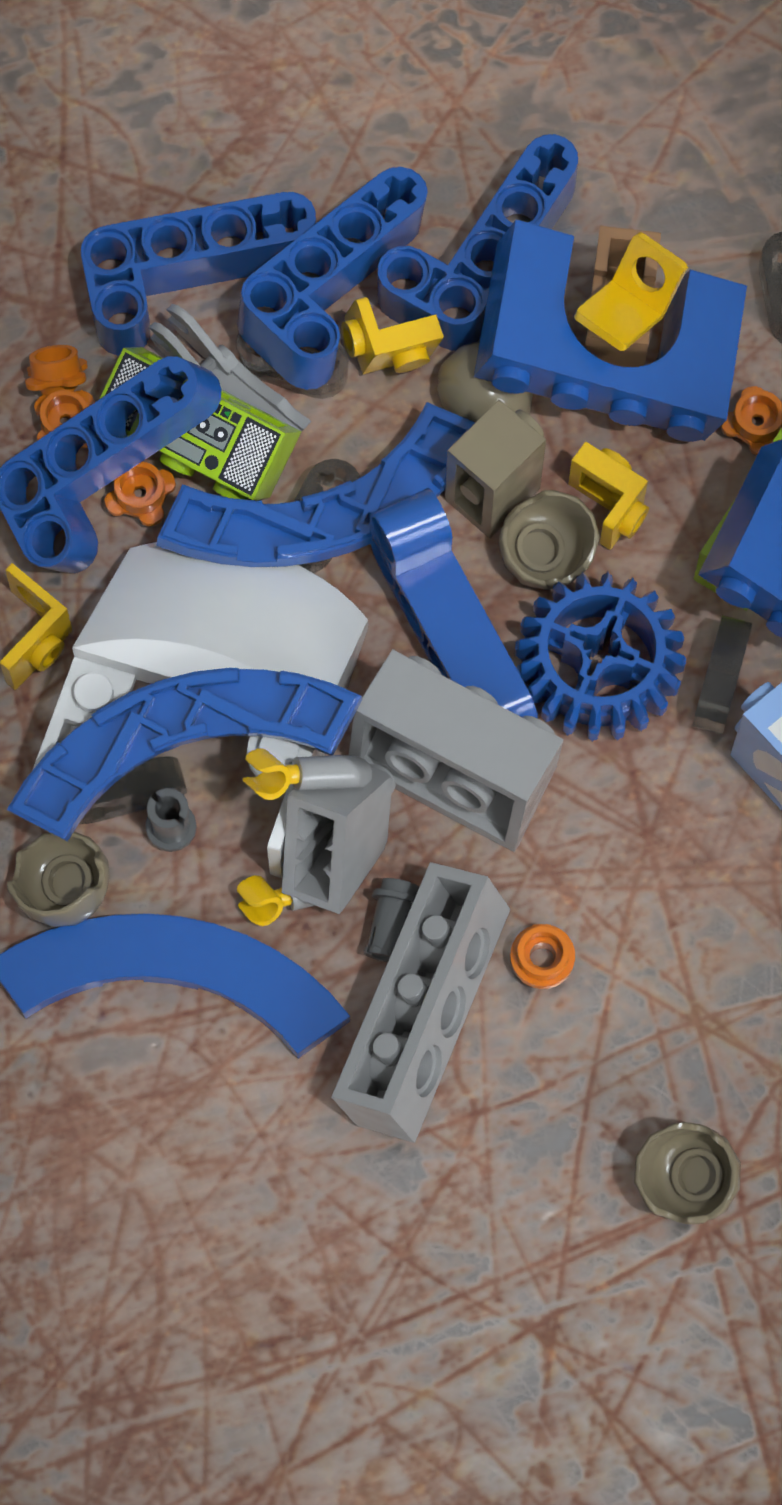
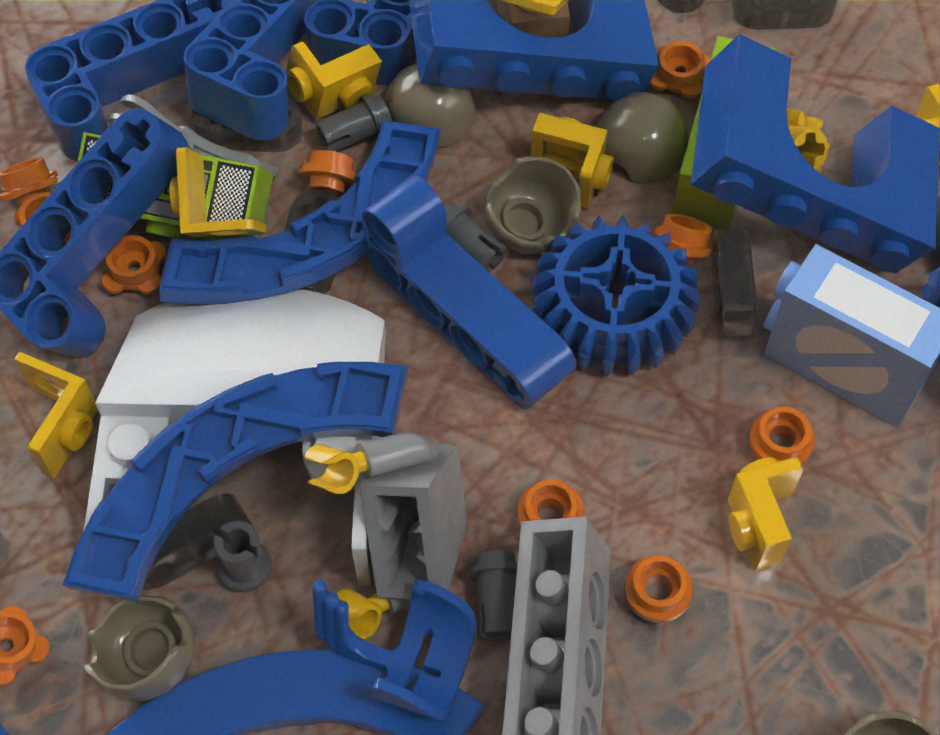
camera: 15 degrees left, 10 degrees down
light grey slope [349,649,564,853] -> none
dark tan brick [445,399,546,538] -> none
none -> yellow bracket [169,147,267,239]
none -> orange plate [298,150,357,197]
none -> blue helmet [312,579,477,721]
none -> dark grey pin [314,94,392,151]
none -> dark grey pin [444,202,508,272]
none -> orange plate [517,479,584,527]
none -> dark tan hair [596,92,688,183]
none -> orange plate [653,214,713,264]
none -> yellow bracket [727,457,803,571]
none -> orange plate [749,406,815,465]

